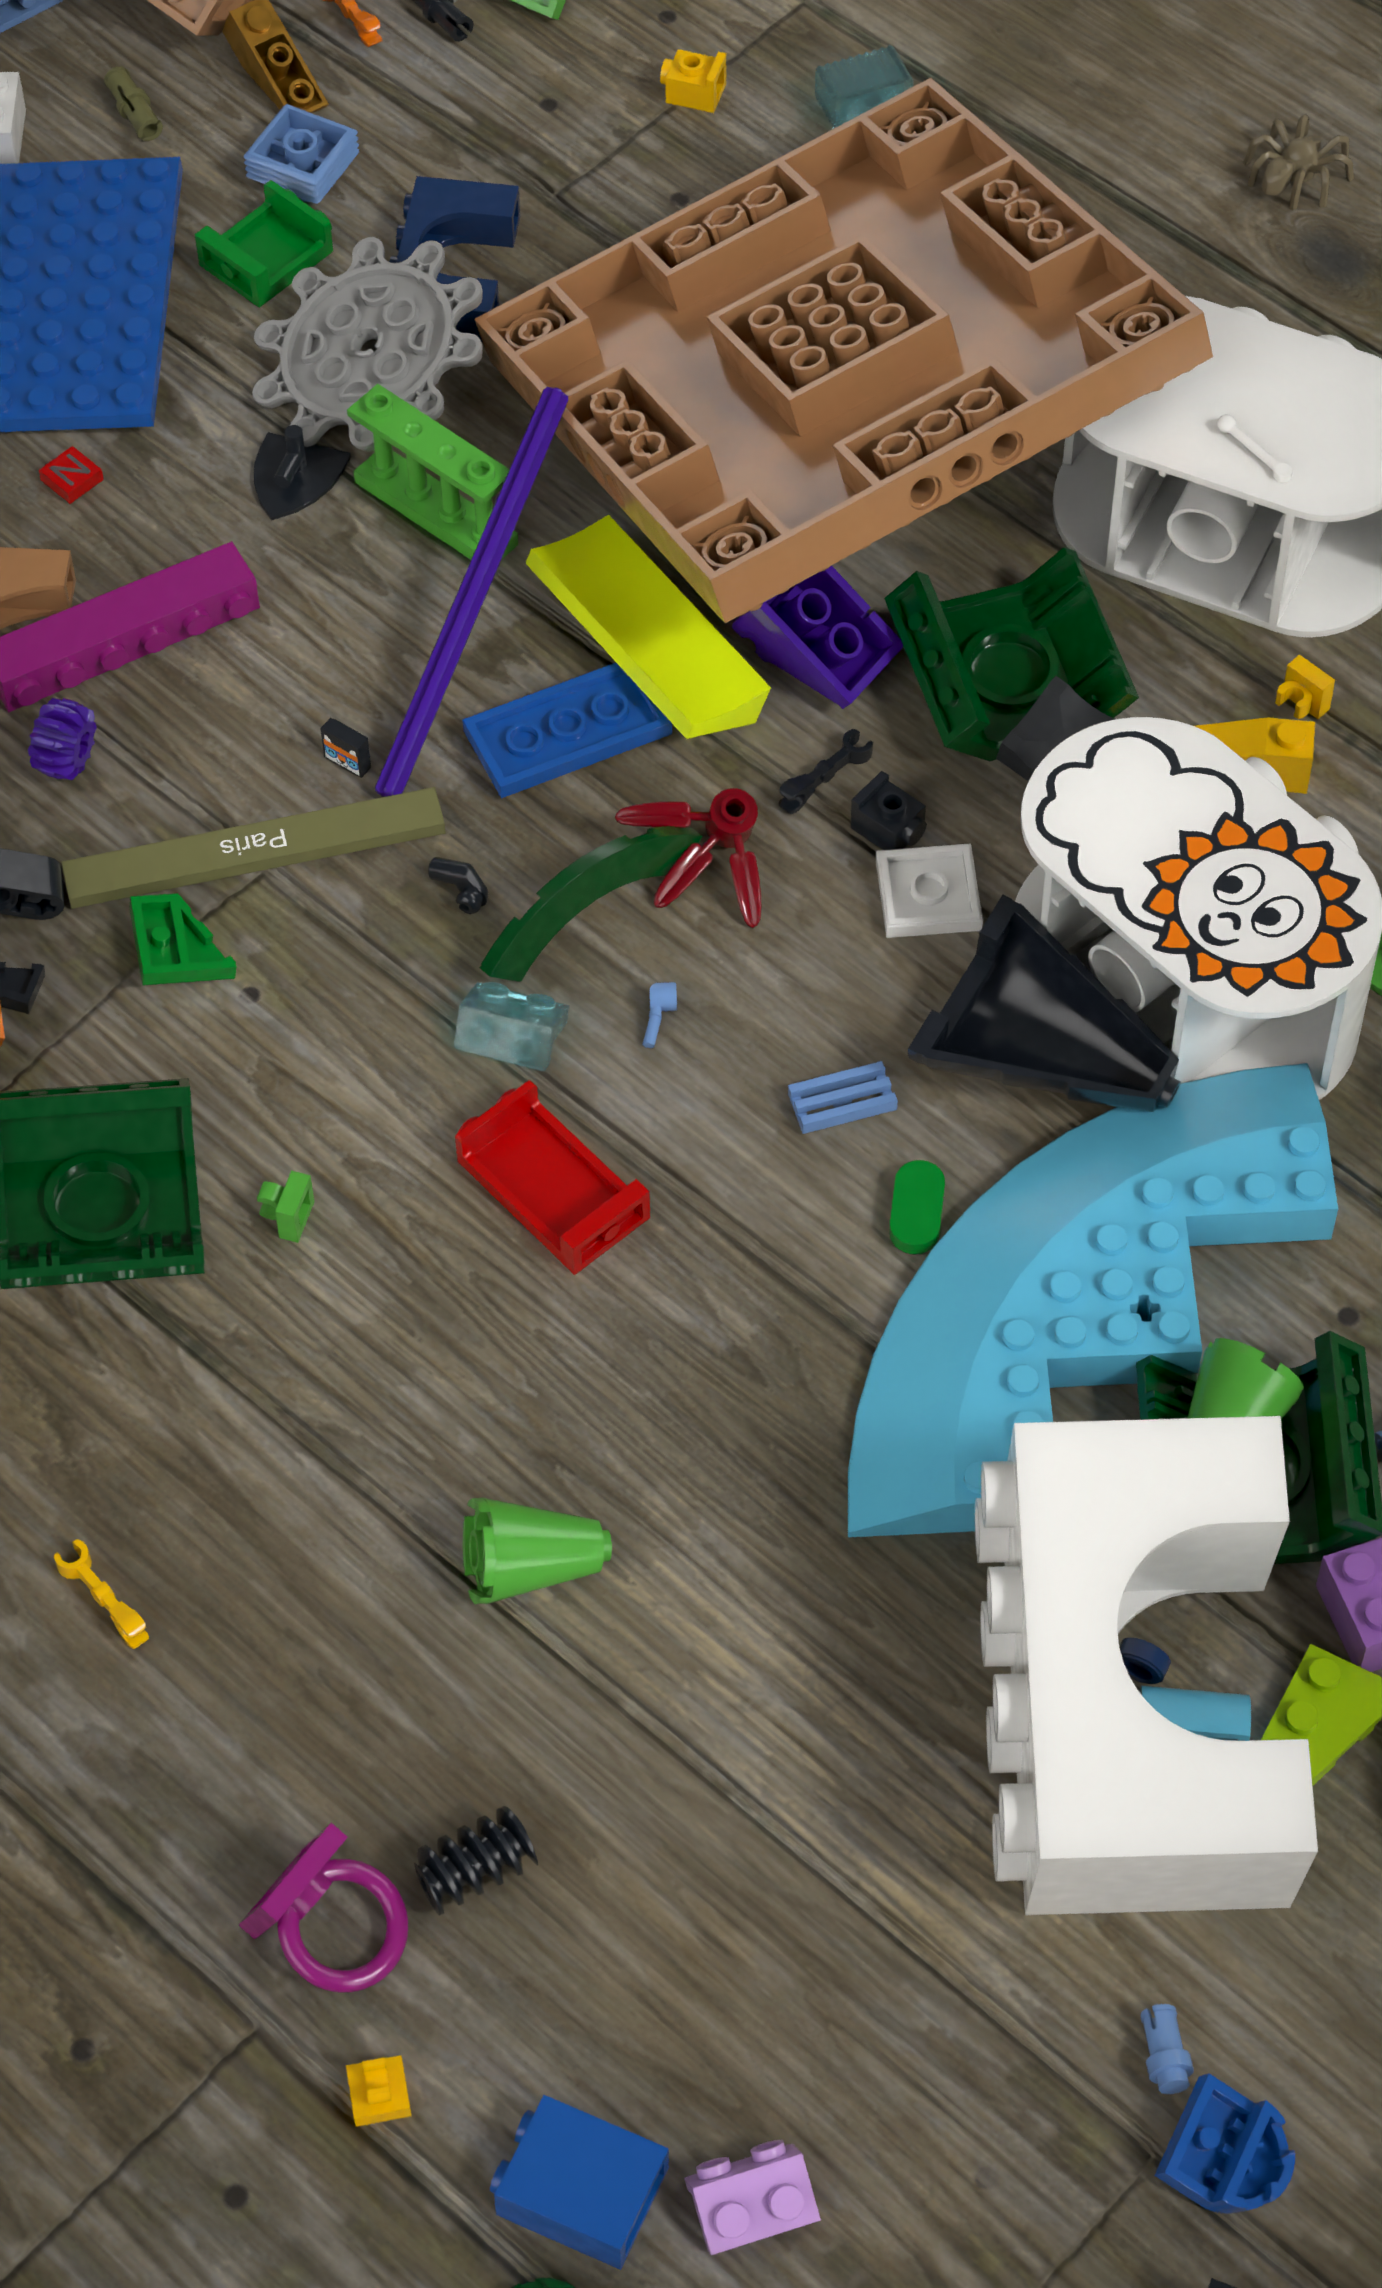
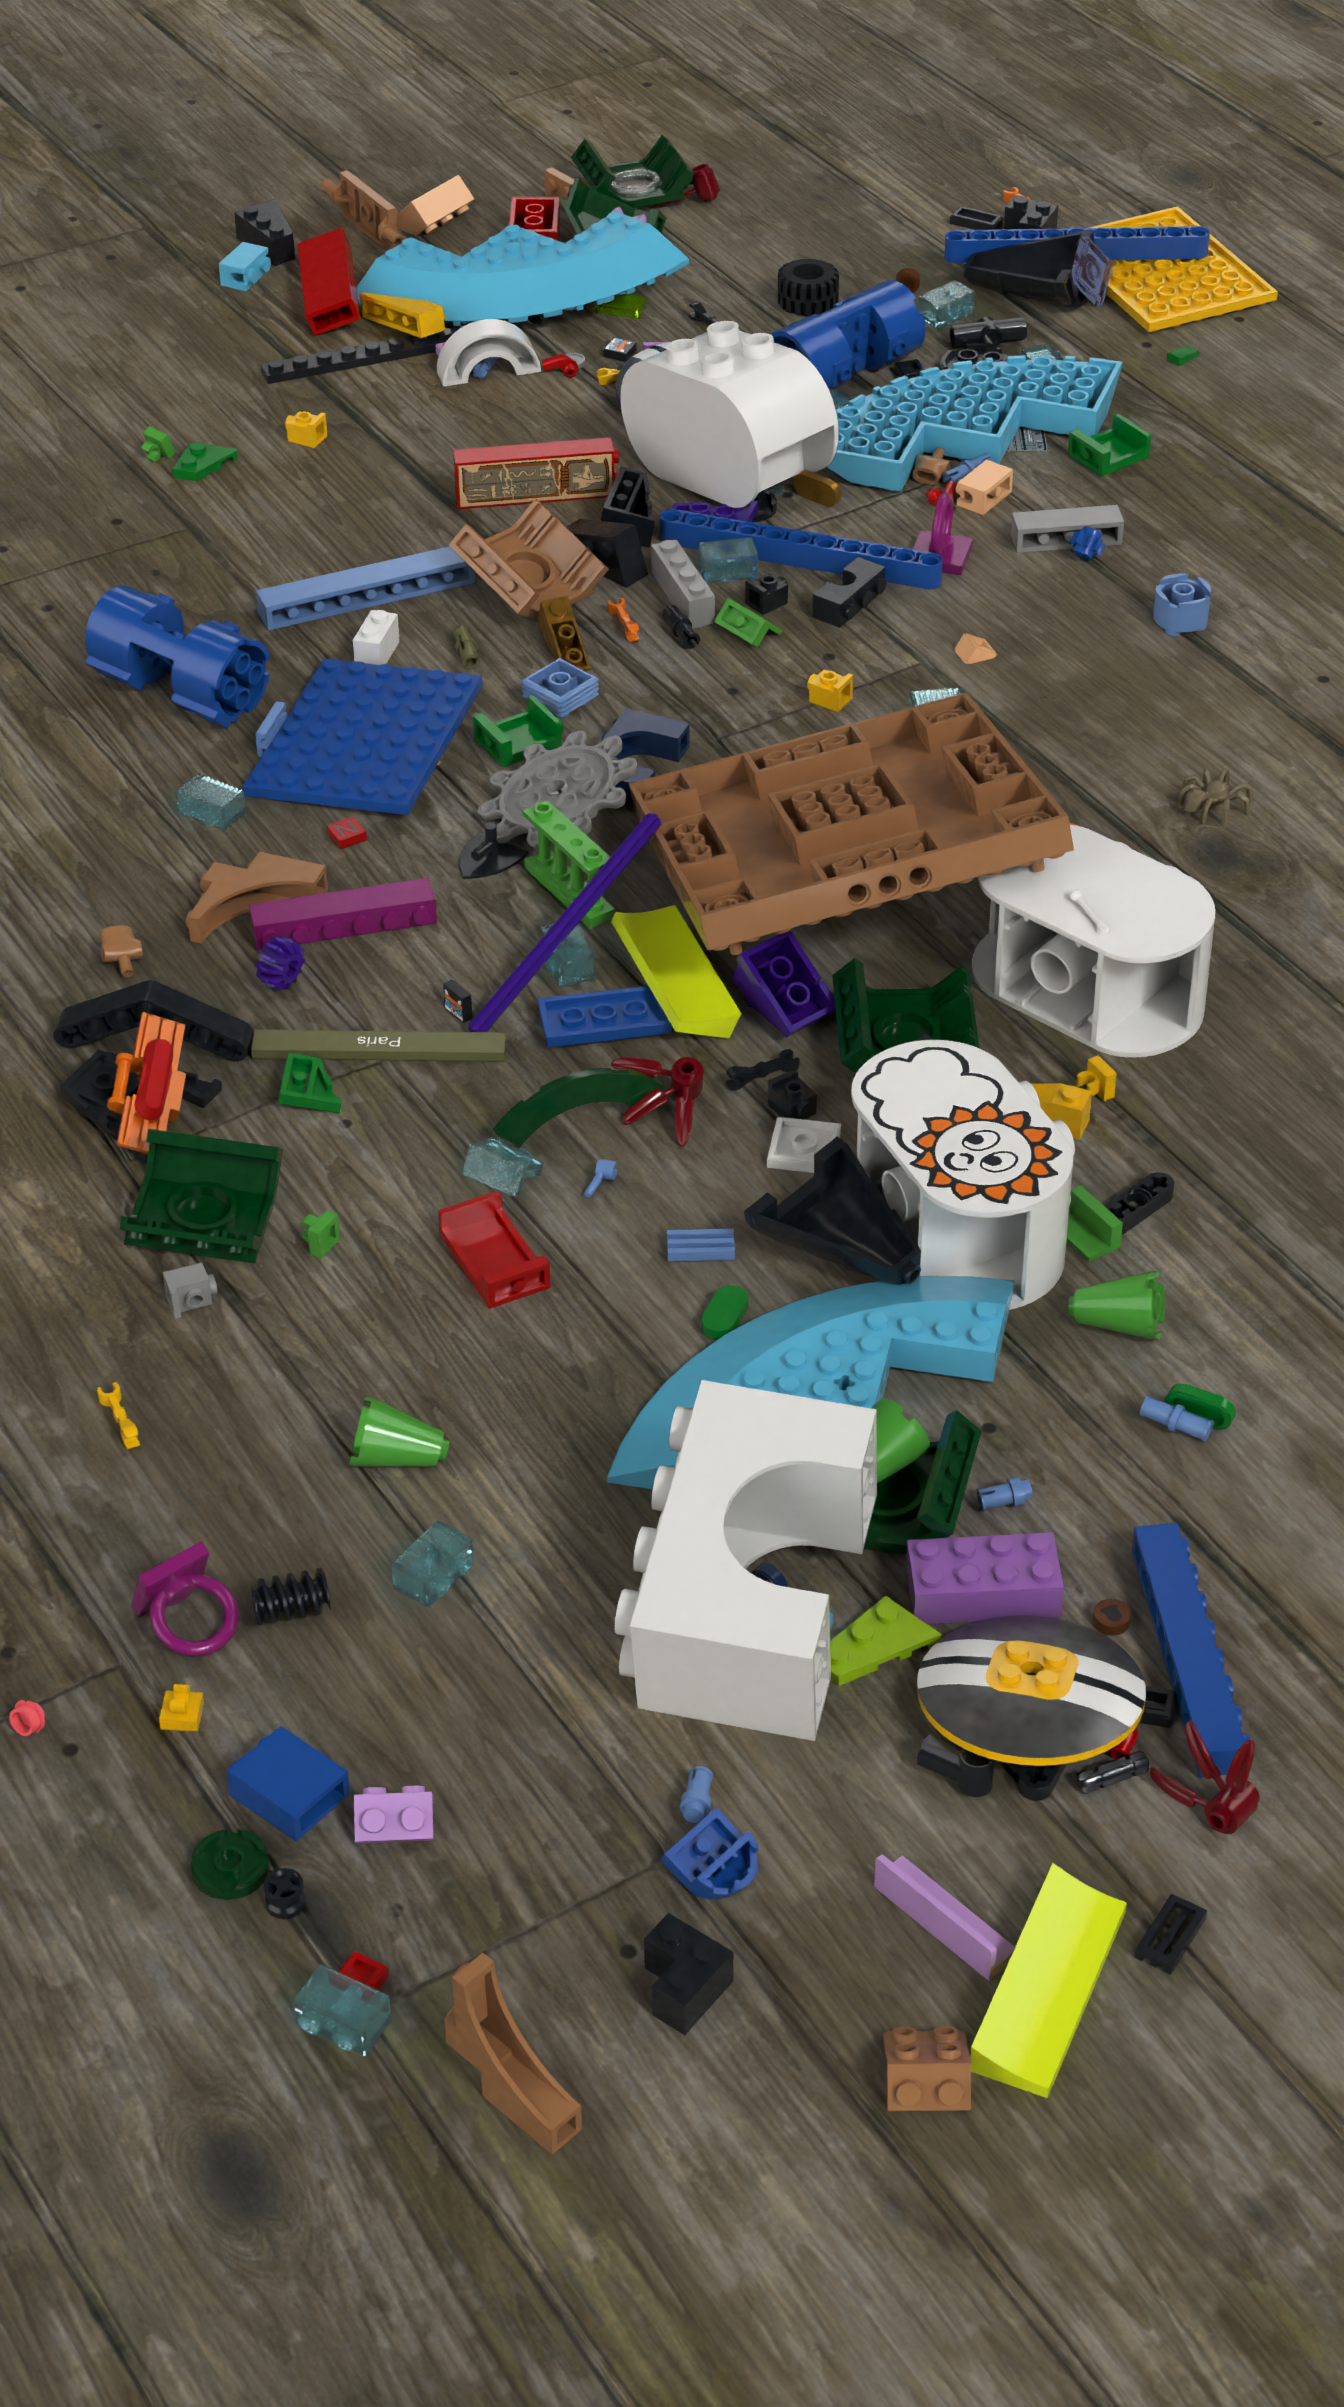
camera: 15 degrees right, 15 degrees down
black arm [428,857,488,914] -> none
none -> coral plate [9,1700,45,1736]
none -> light grey brick [163,1262,218,1319]
none -> clear light blue brick [392,1520,474,1608]
none -> clear light blue brick [537,924,595,987]

